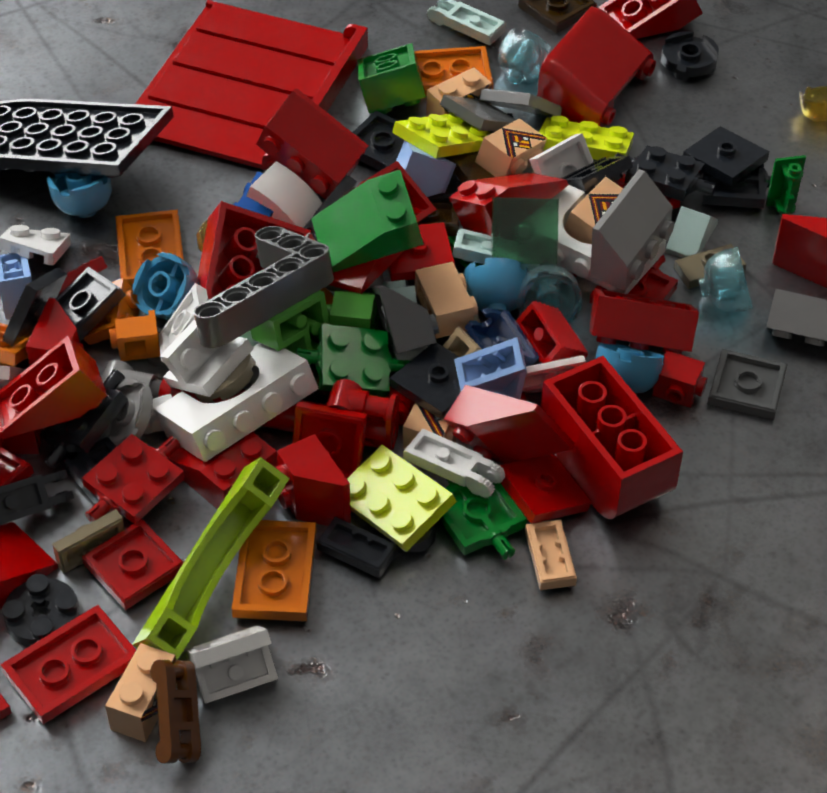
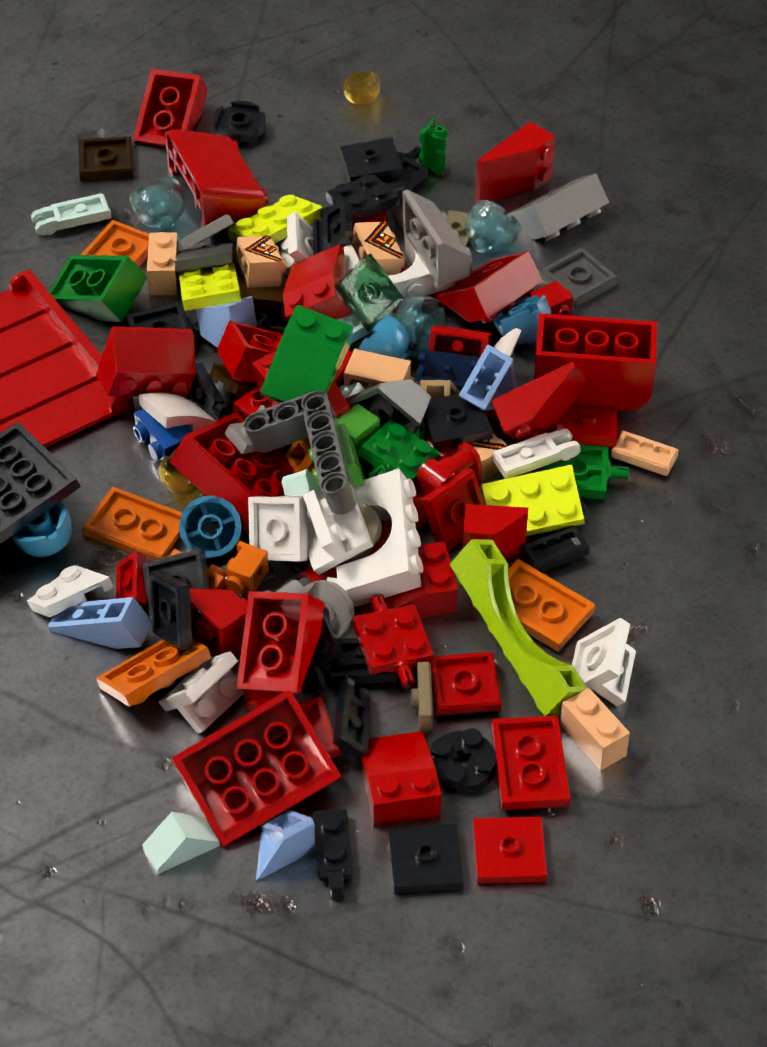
camera: 55 degrees left, 0 degrees up
reddish brown plate [150,660,201,764] -> none

